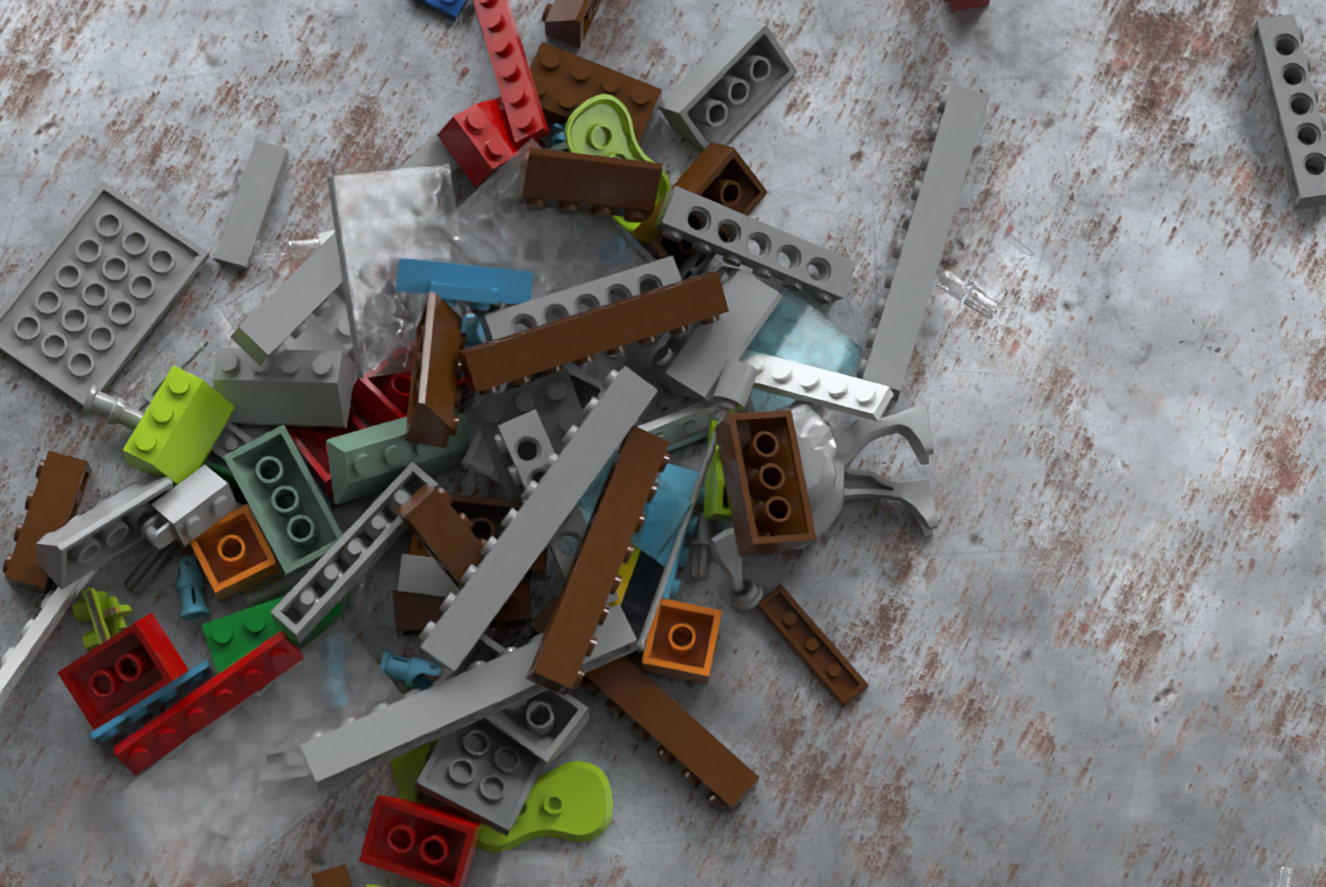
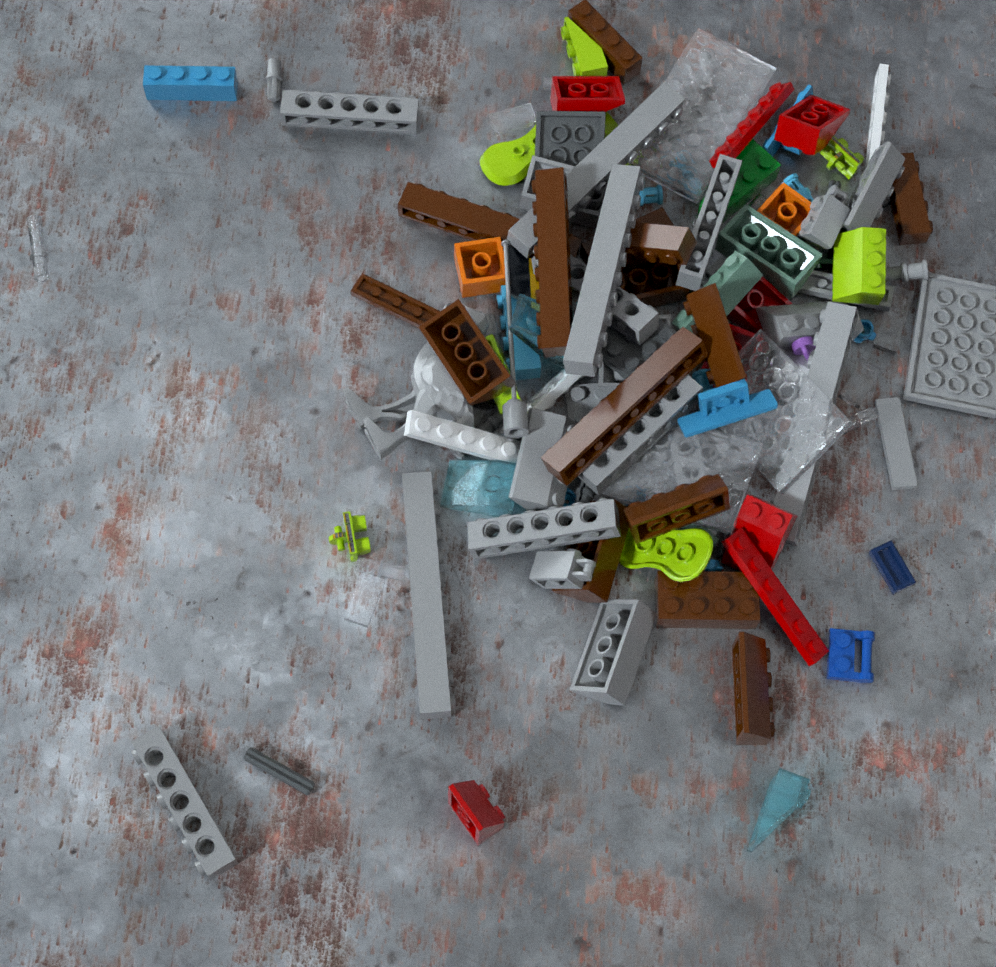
camera: 160 degrees right, 5 degrees down
none -> dark grey axle [244,747,315,795]
none -> lime hips [328,511,371,562]
none -> light grey brick [529,549,596,589]
none -> medium lavender tile [791,336,816,361]
none -> dark azure plate [854,319,876,344]
none -> dark blue tile [869,540,916,595]

